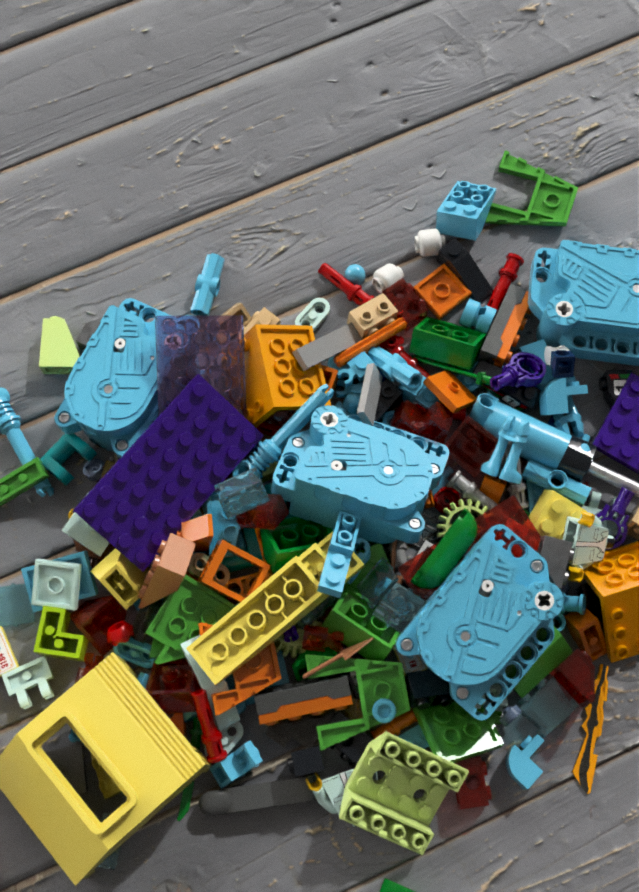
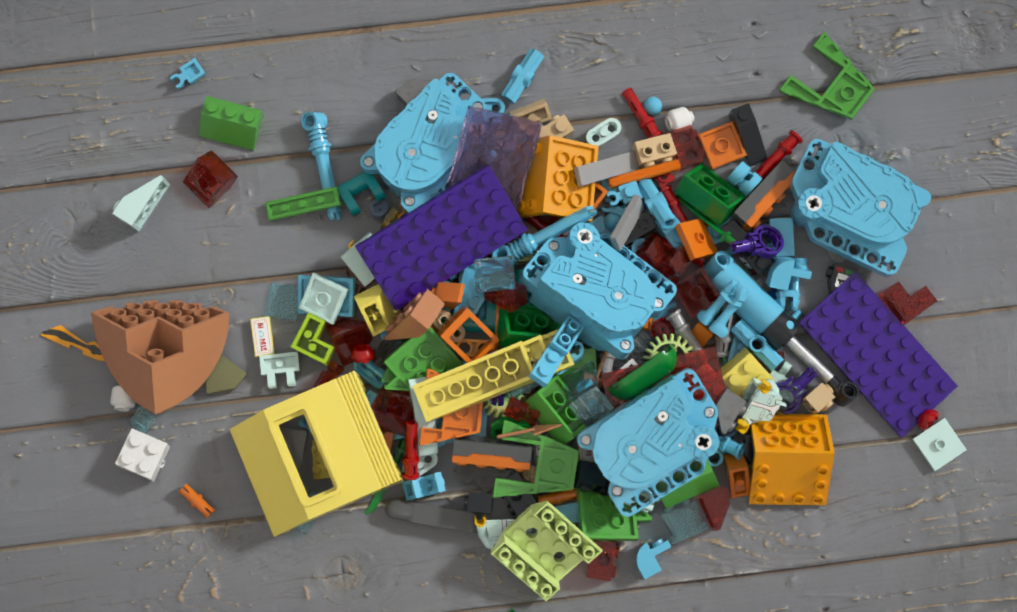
camera: 15 degrees right, 10 degrees up
yellowish green slope [39,316,80,374] -> none
medium azure tile [372,698,396,723] -> none
white head [414,229,445,257] -> none
medium azure slope [436,181,496,241] -> none
sand blue tile [499,705,522,727] -> none
dark blue leg [544,345,575,378] -> none
sword [572,664,609,794] -> none

